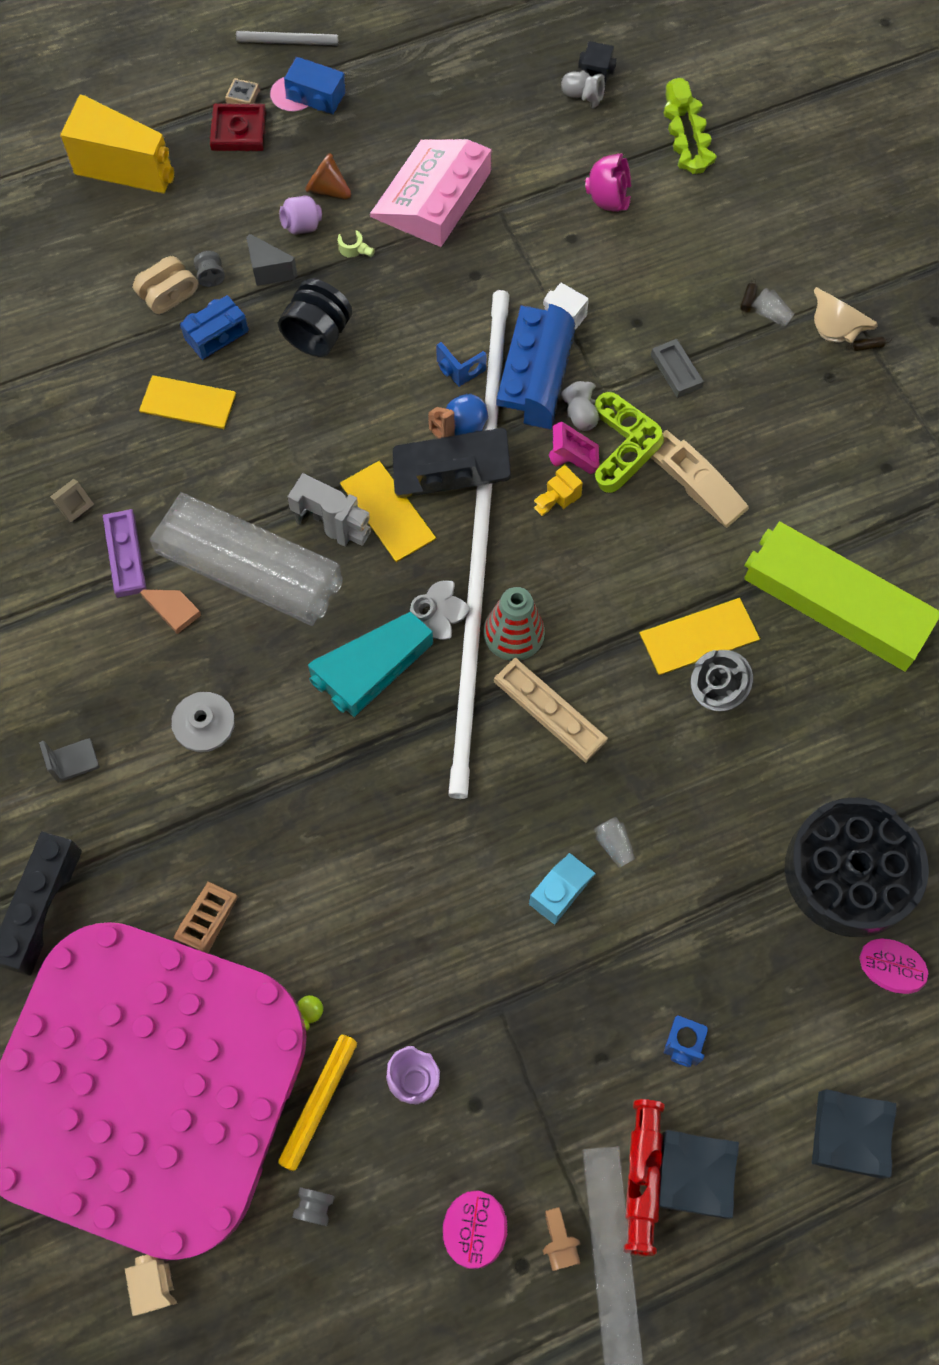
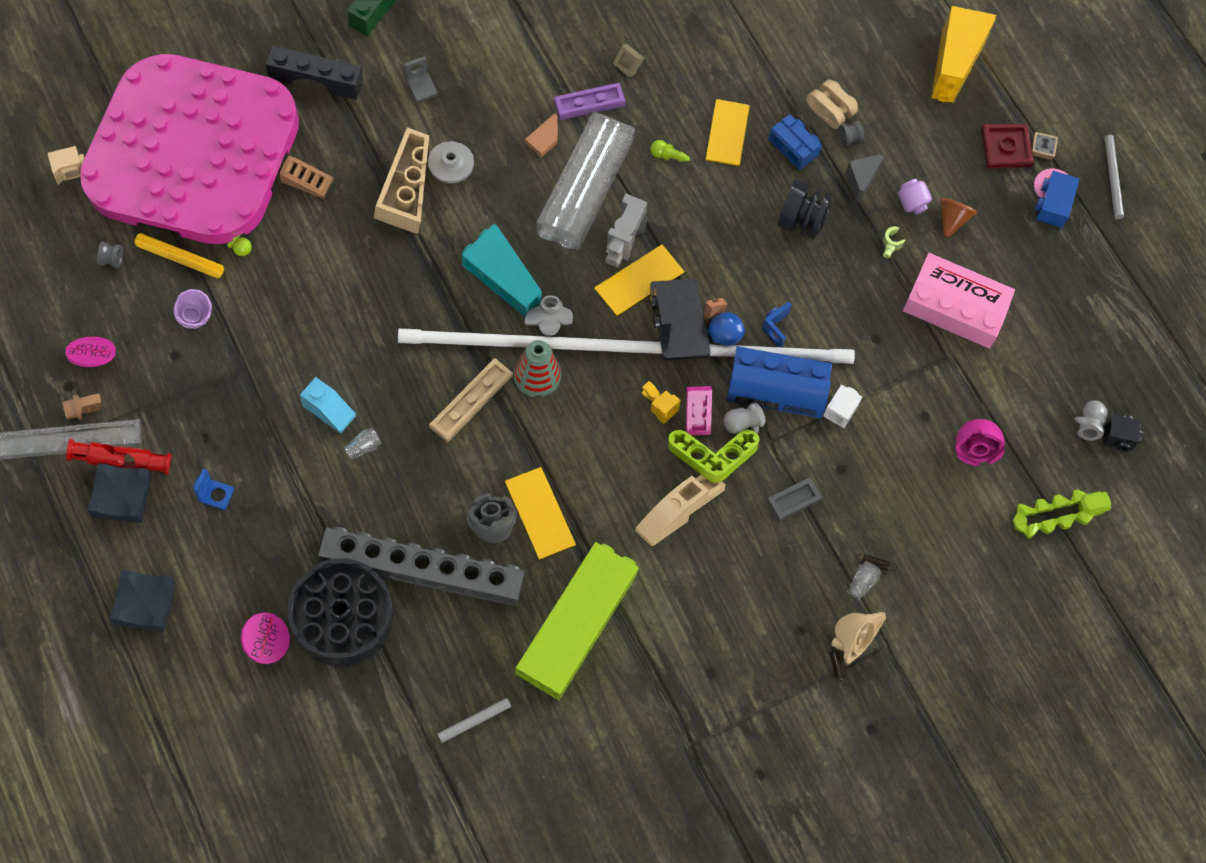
camera: 80 degrees right, 0 degrees up
none -> dark grey brick [318,527,524,607]
none -> tan wedge [374,128,429,234]
none -> lime bar [650,140,690,161]

